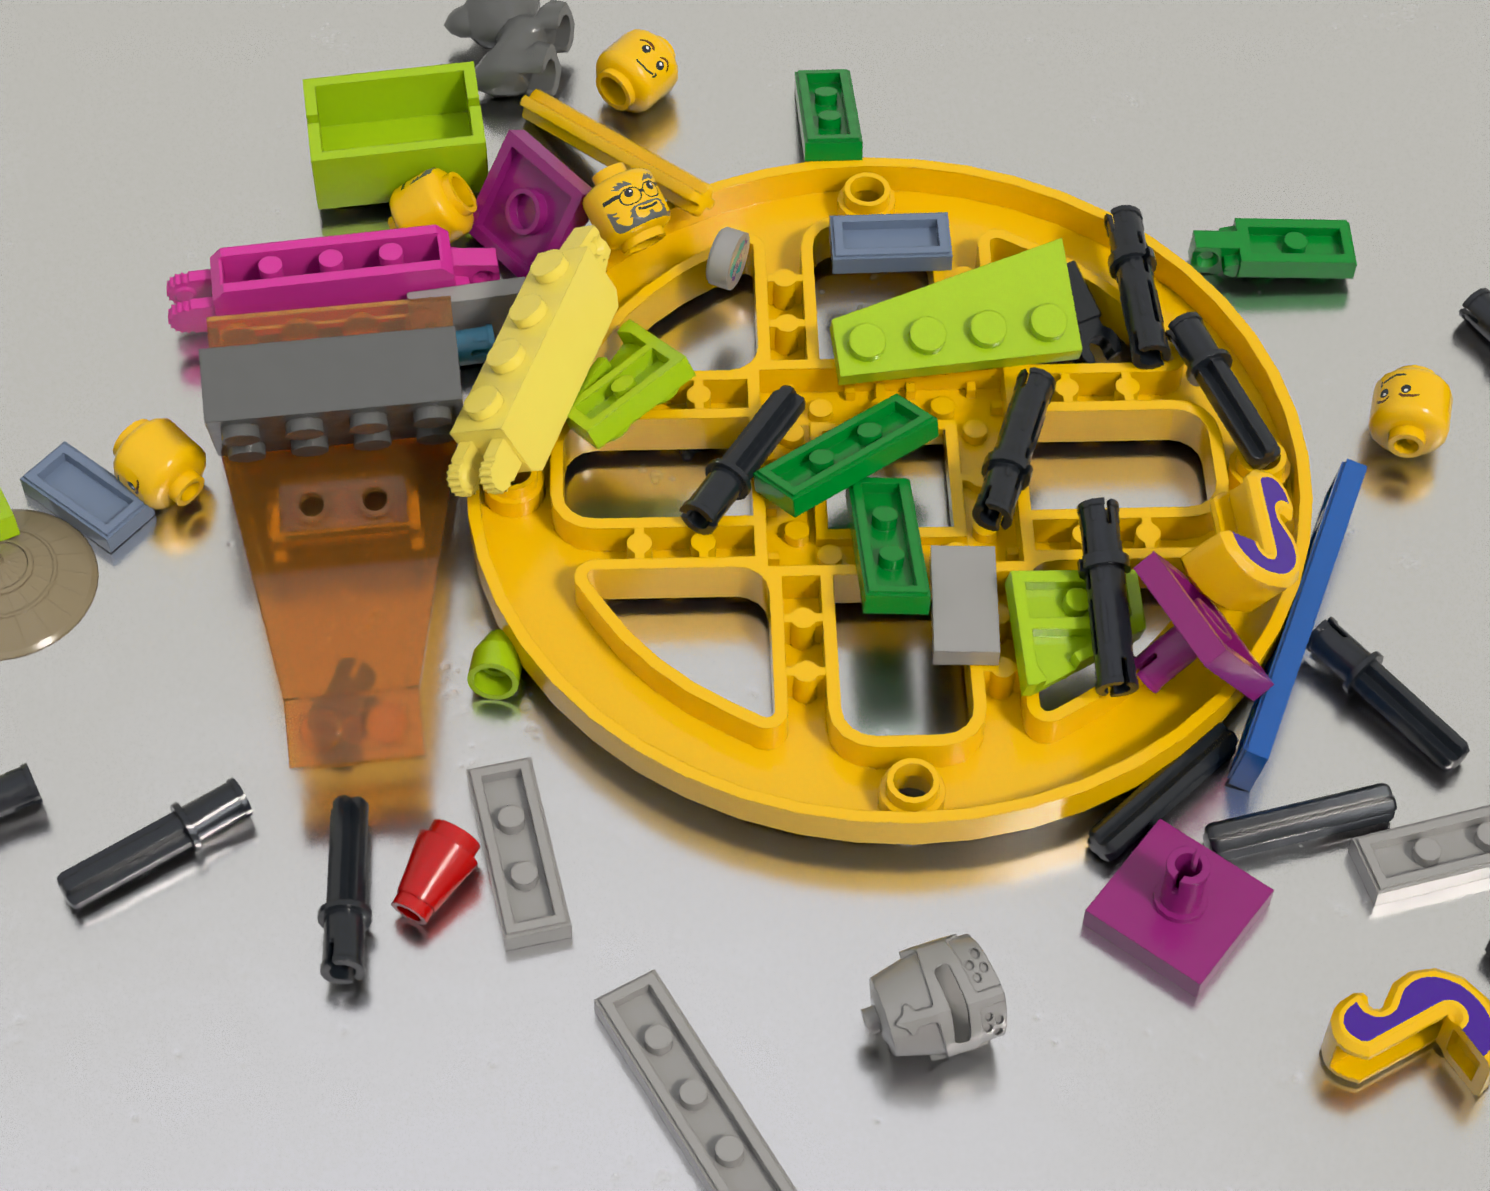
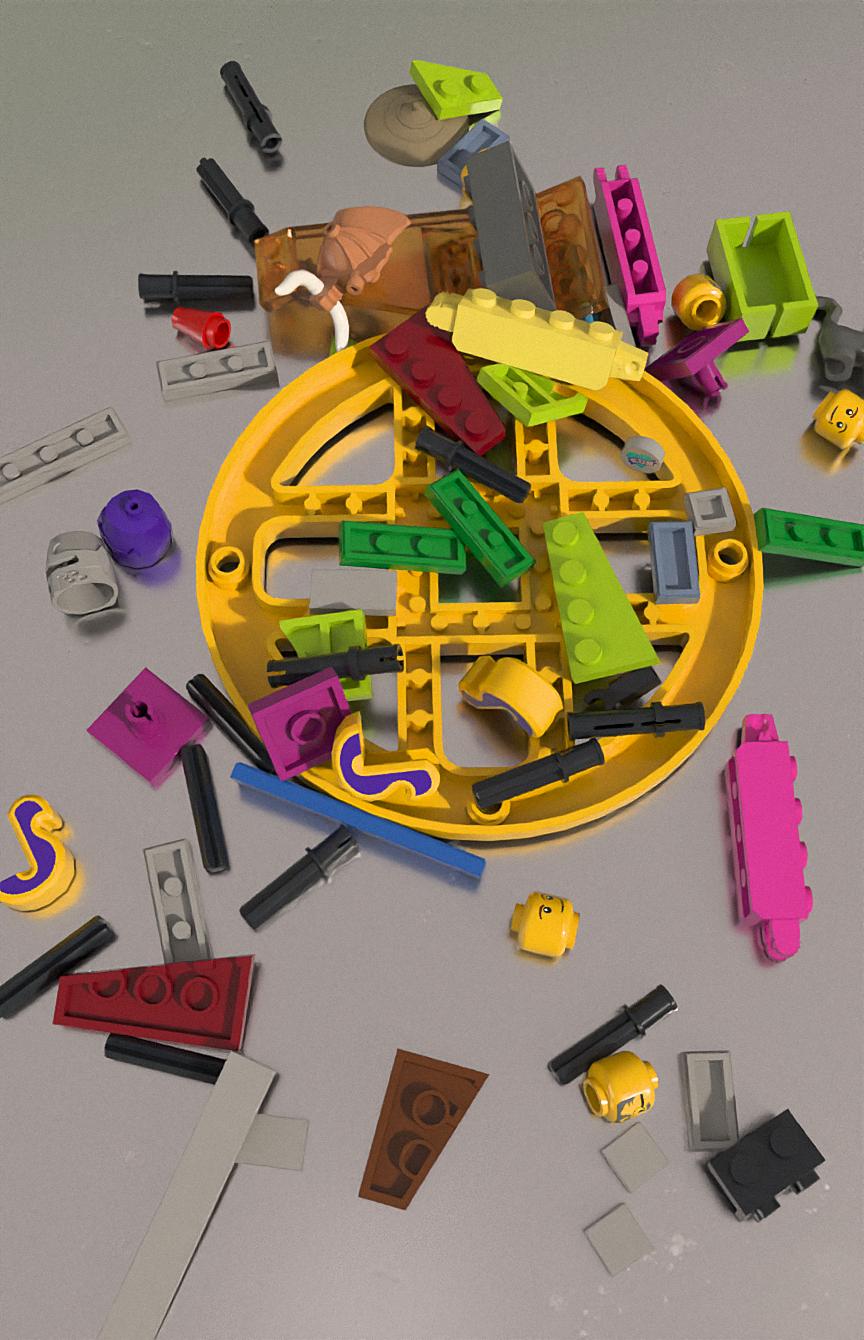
camera: 90 degrees right, 15 degrees up
yellow axle [520,89,715,216] -> none
yellow head [582,162,671,256] -> none
black pin [972,367,1056,531] -> none
green hinge [1188,218,1357,279] -> none
none -> dark purple helmet [97,489,173,568]
none -> nougat helmet [274,206,412,352]
none -> dark red wing [369,304,506,456]
none -> yellow animal [458,656,563,738]
none -> light grey tile [683,487,736,537]
none -> dark pink hinge [726,714,813,963]

